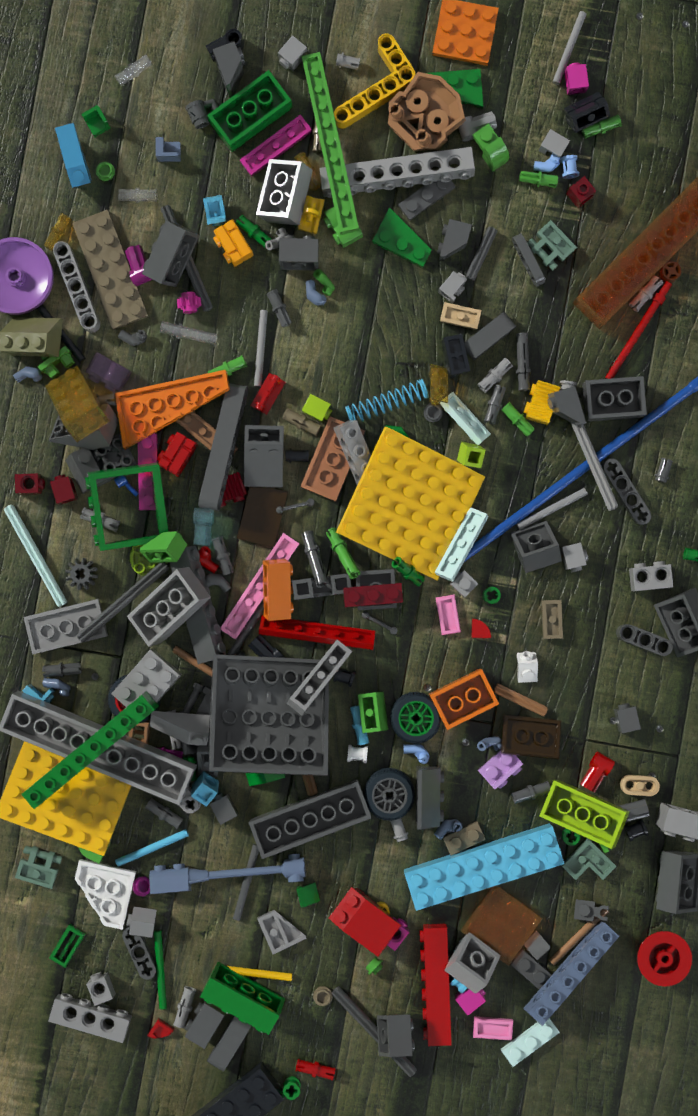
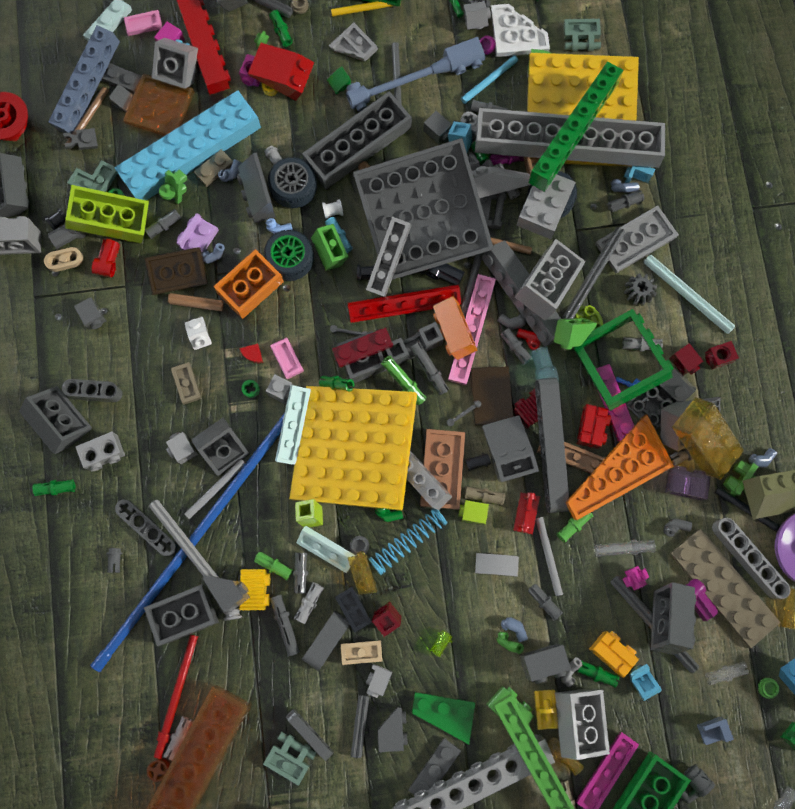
camera: 155 degrees right, 10 degrees down
none -> bright green hips [159,169,187,204]
none -> green pin [269,10,293,47]
none -> dark red brick [372,601,402,637]
none -> clear neon green pin [430,630,453,657]
none -> light grey slope [475,553,519,577]

